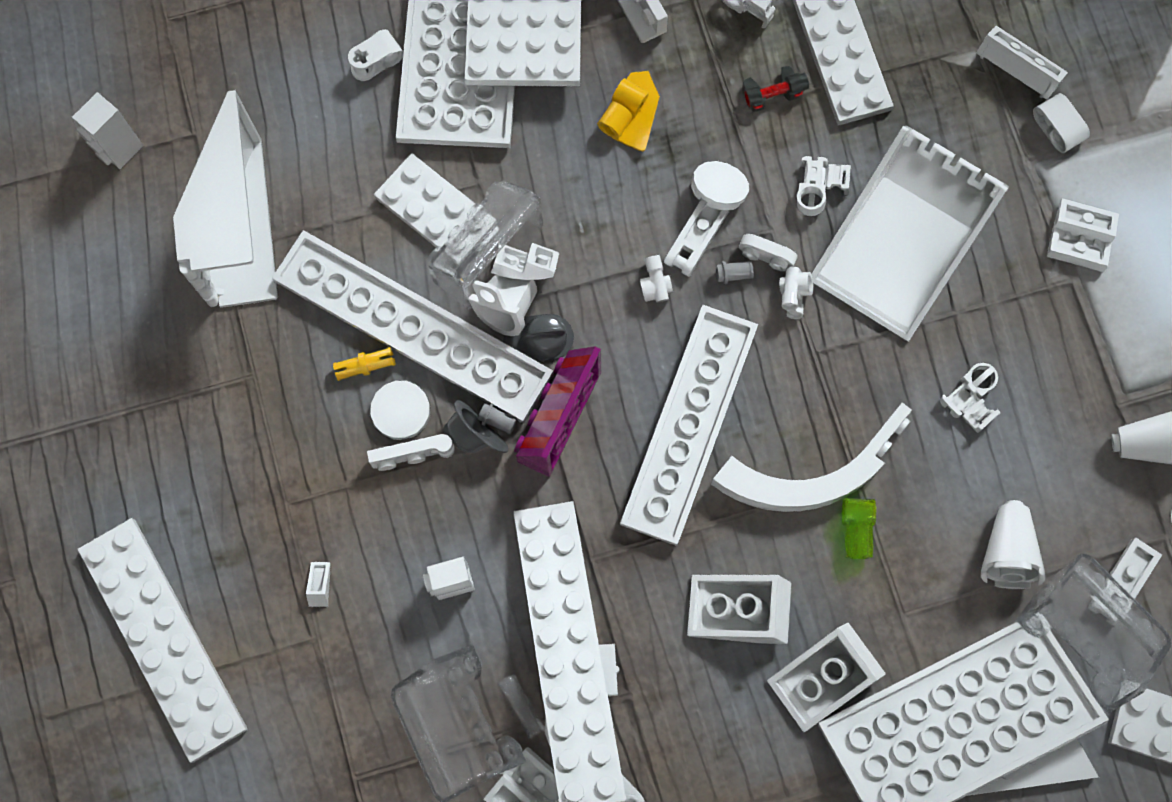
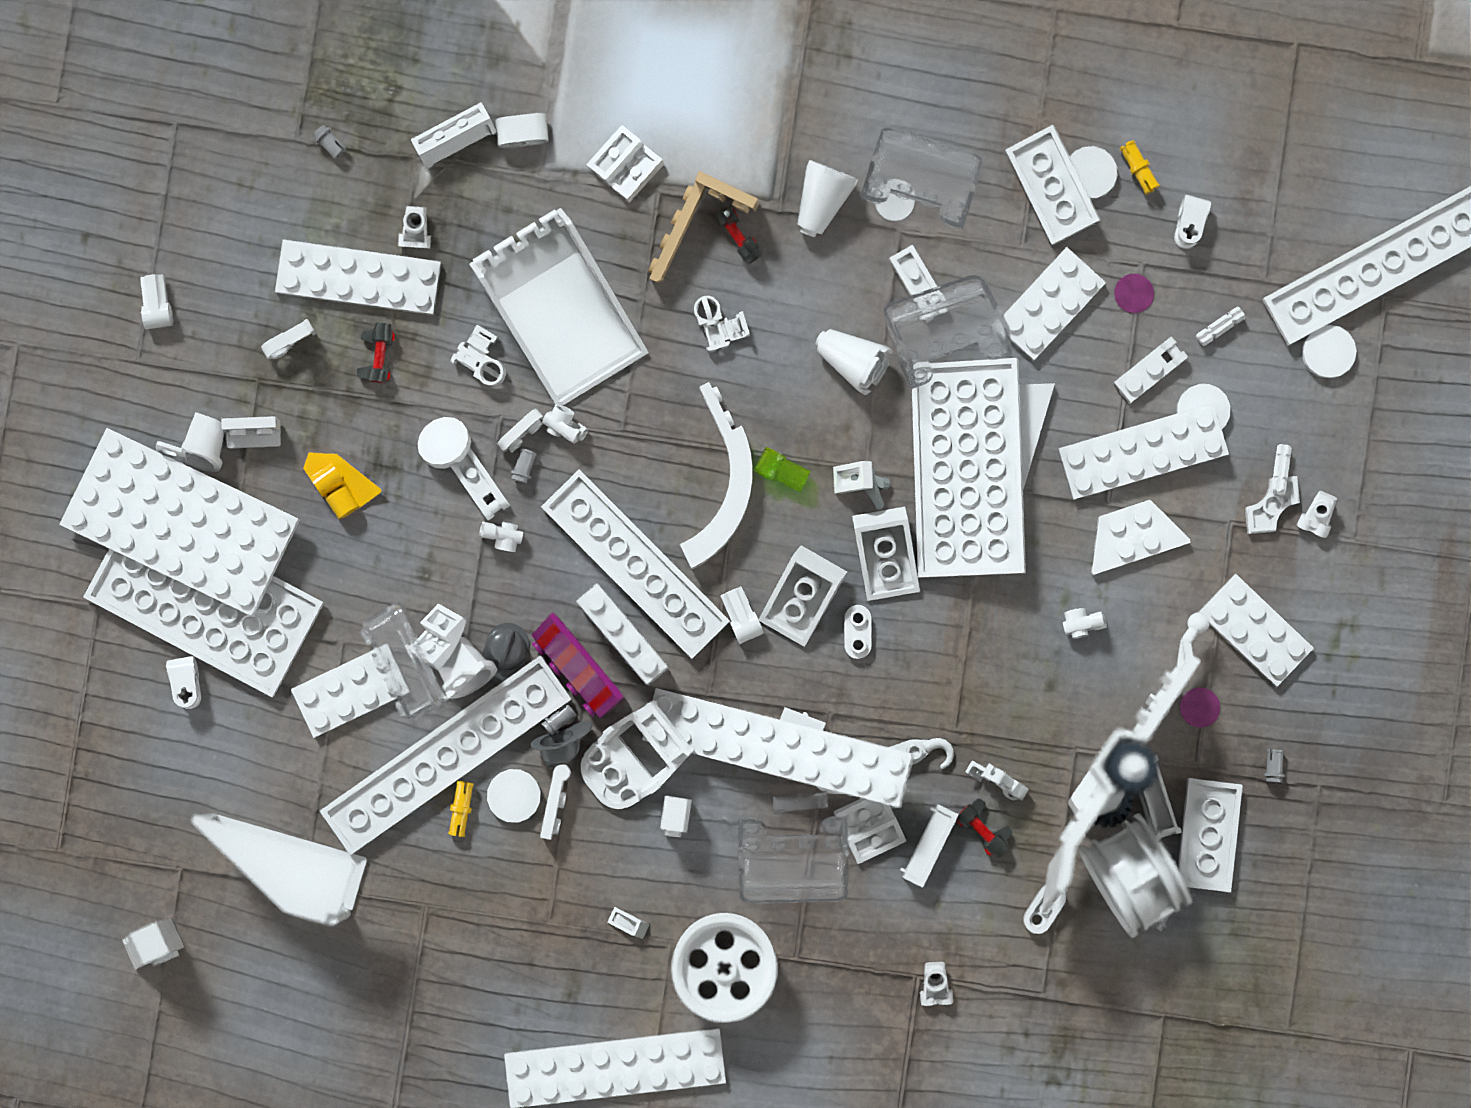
camera: 70 degrees left, 10 degrees up
none -> white plate [398,206,431,248]
none -> white arch [577,584,669,686]
none -> white slope [581,700,694,809]
none -> tan bracket [648,171,760,283]
none -> white wheel [672,913,776,1022]
none -> pearl dark grey piece [714,206,761,264]
none -> white piece [720,587,764,644]
none -> white piece [833,461,890,509]
none -> white plate [844,605,871,659]

